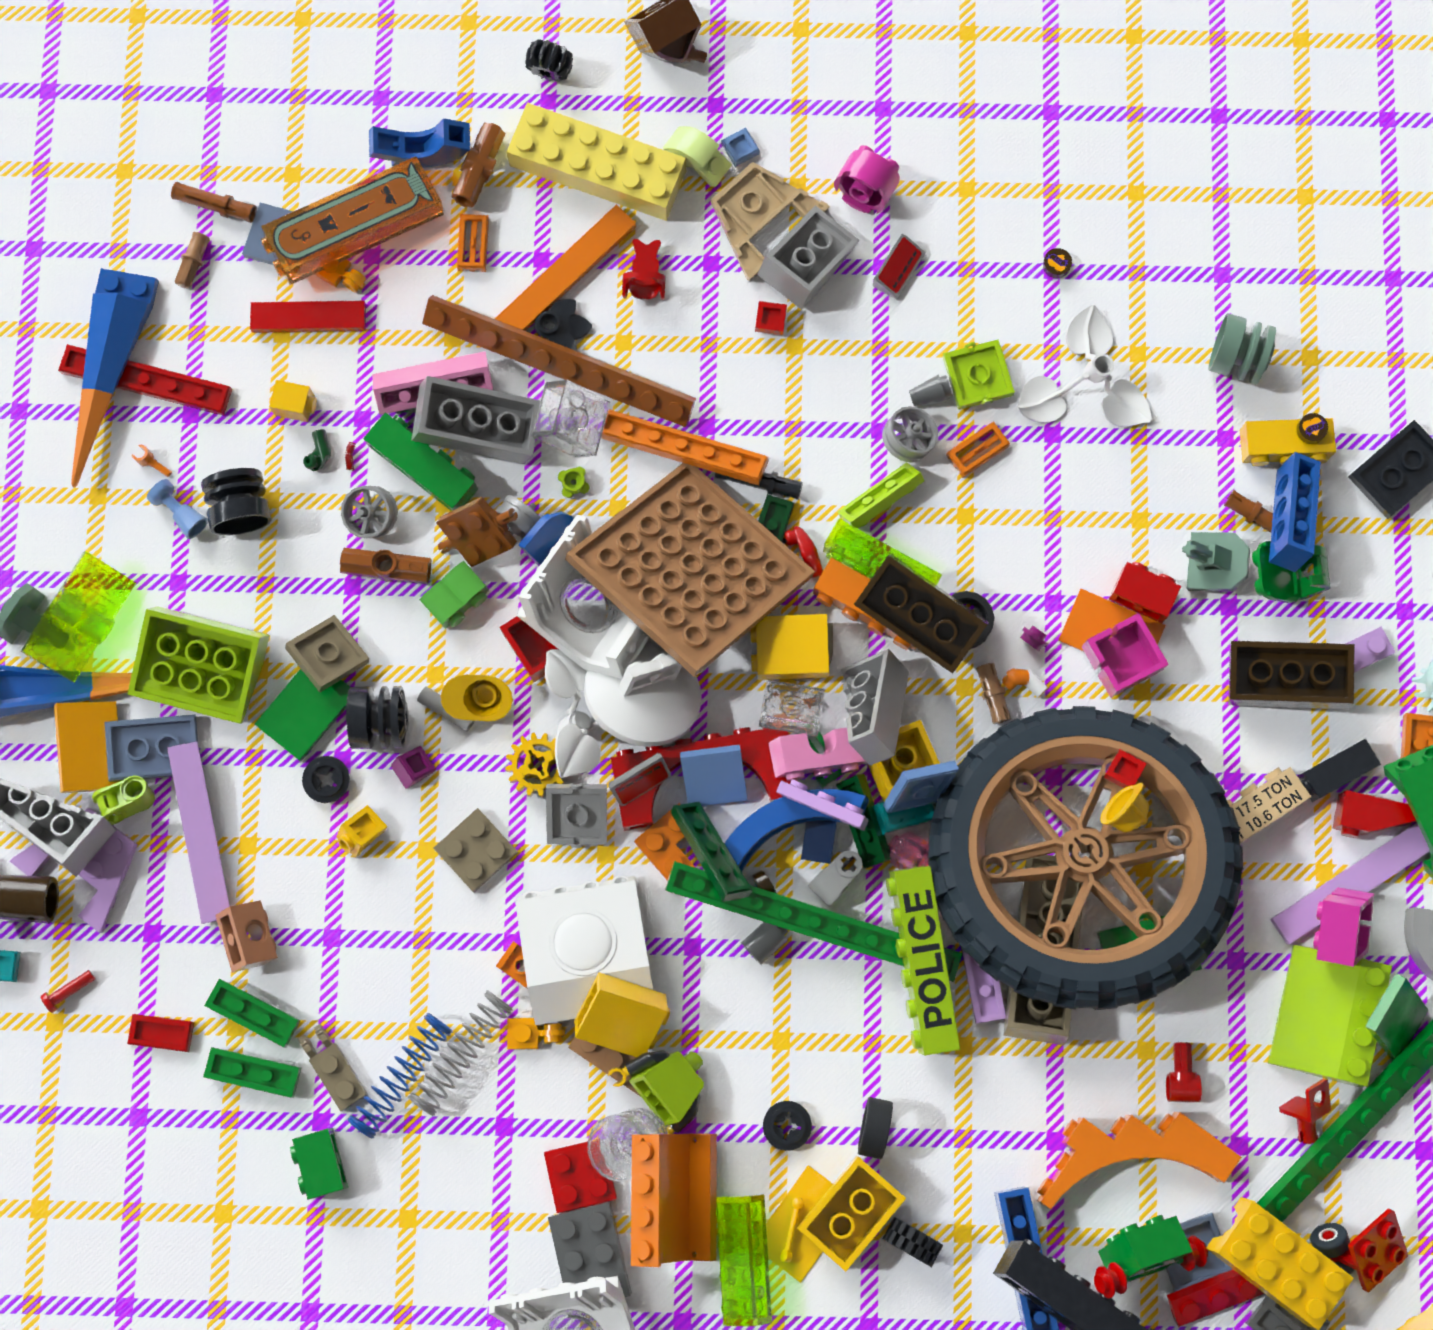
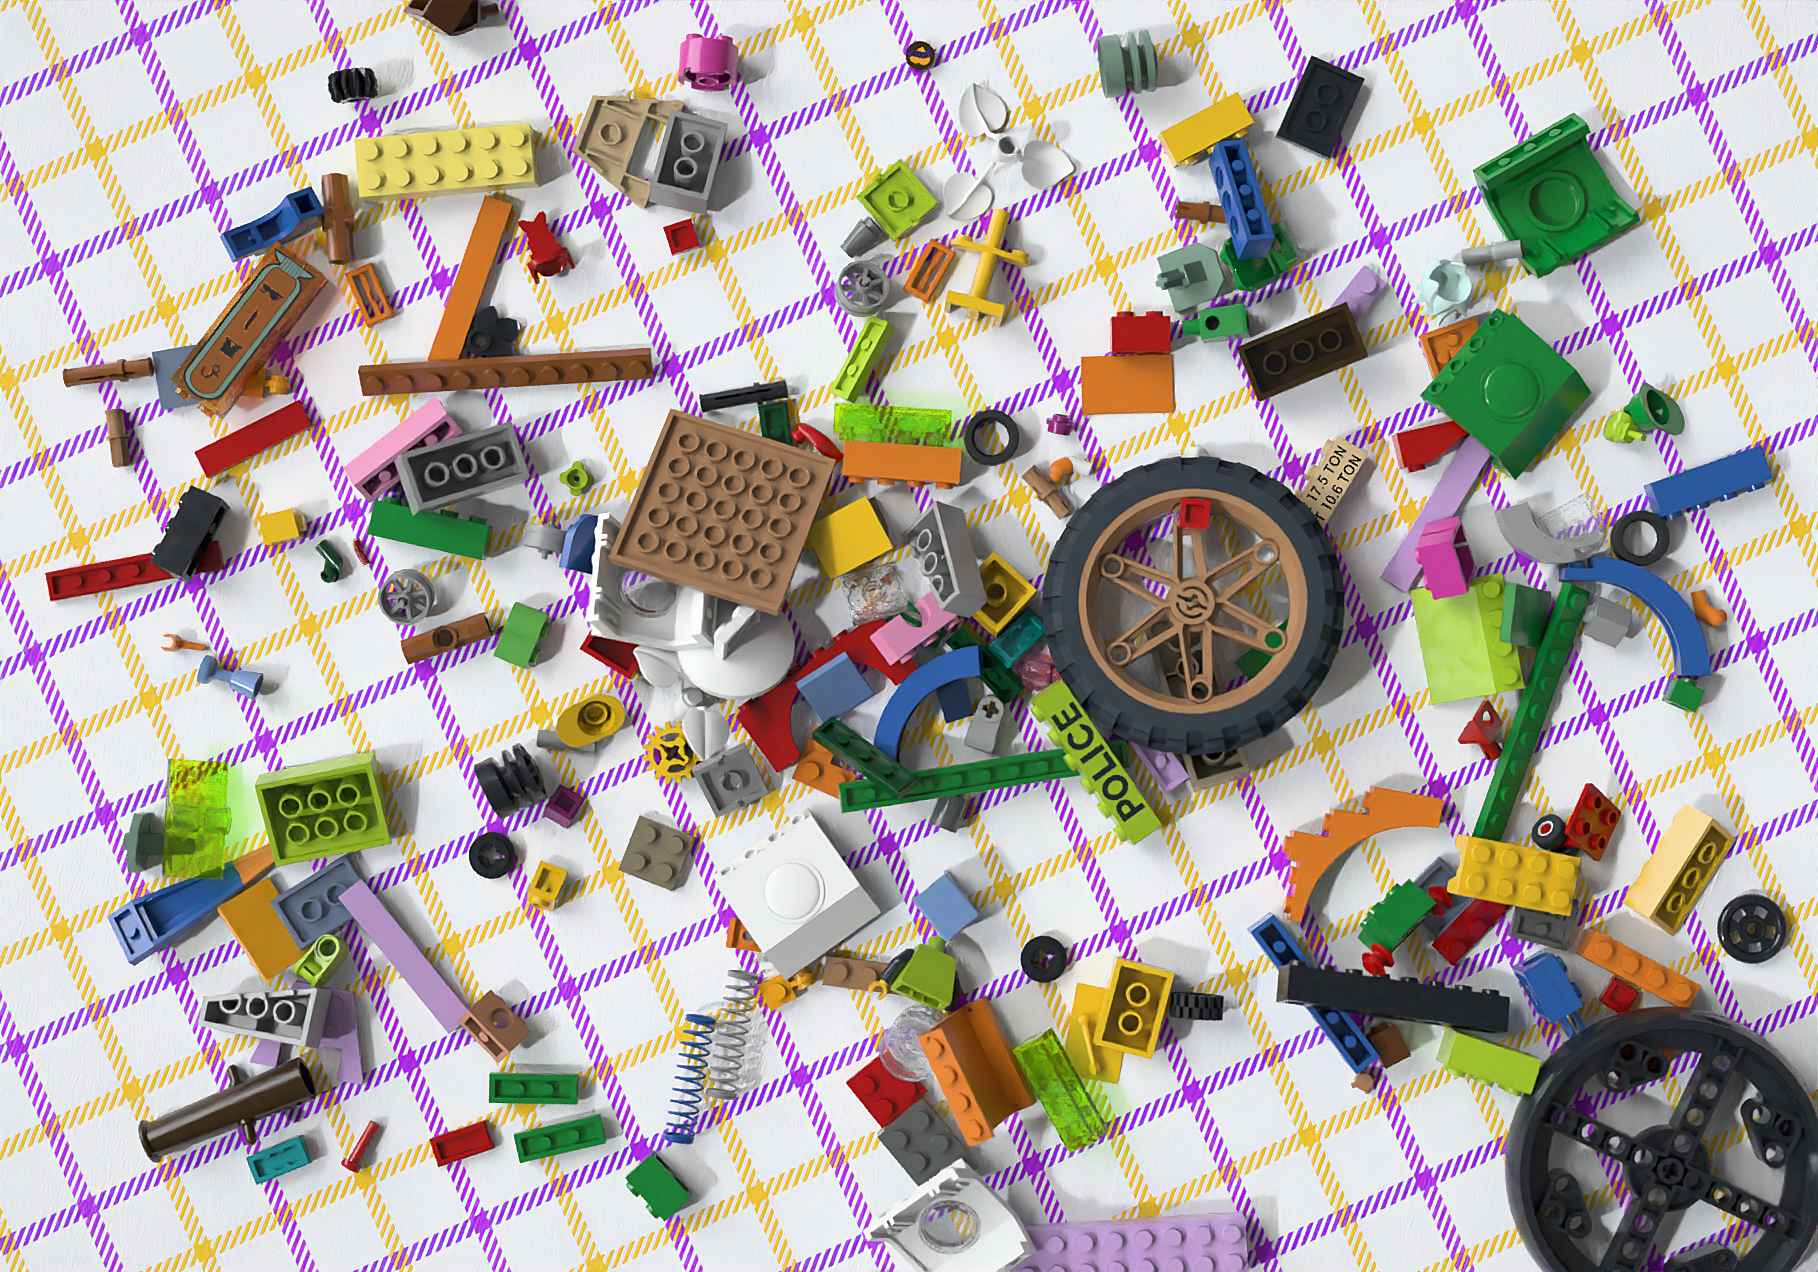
camera: 30 degrees left, 10 degrees up
blue plate [71,268,159,488] -> none
black wheel [201,468,272,536] -> none
green tile [254,669,350,762] -> none
dark tan plate [285,615,369,692] -> none
dark tan hinge [298,1024,368,1112] -> none
dark orange plate [436,496,518,568] -> none
clear brick [531,380,610,458] -> none
yellow brick [574,972,670,1057] -> none
orange tile [595,408,769,485] -> none
slope [608,753,671,806] -> none
yellowish green brick [663,126,732,187] -> none
medium blue tile [721,127,760,167] -> none
dark brown tile [752,870,777,894] -> none
lavender plate [776,779,869,831] -> none
dark brown brick [854,554,989,674] -> none
black tyre [858,1097,893,1159] -> none
red slope [872,234,926,300] -> none
medium blue tile [883,760,959,813] -> none
dark pink piece [1082,613,1169,698] -> none
yellow piece [1100,783,1149,833] -> none
red axle [1166,1042,1202,1102] -> none
dark brown tile [1296,413,1328,444] -> none
black brick [1297,738,1381,802] -> none
none -> black brick [150,485,229,584]
none -> medium blue piece [912,870,980,942]
none -> yellow piece [944,209,1030,327]
none -> green torso [1182,303,1251,343]

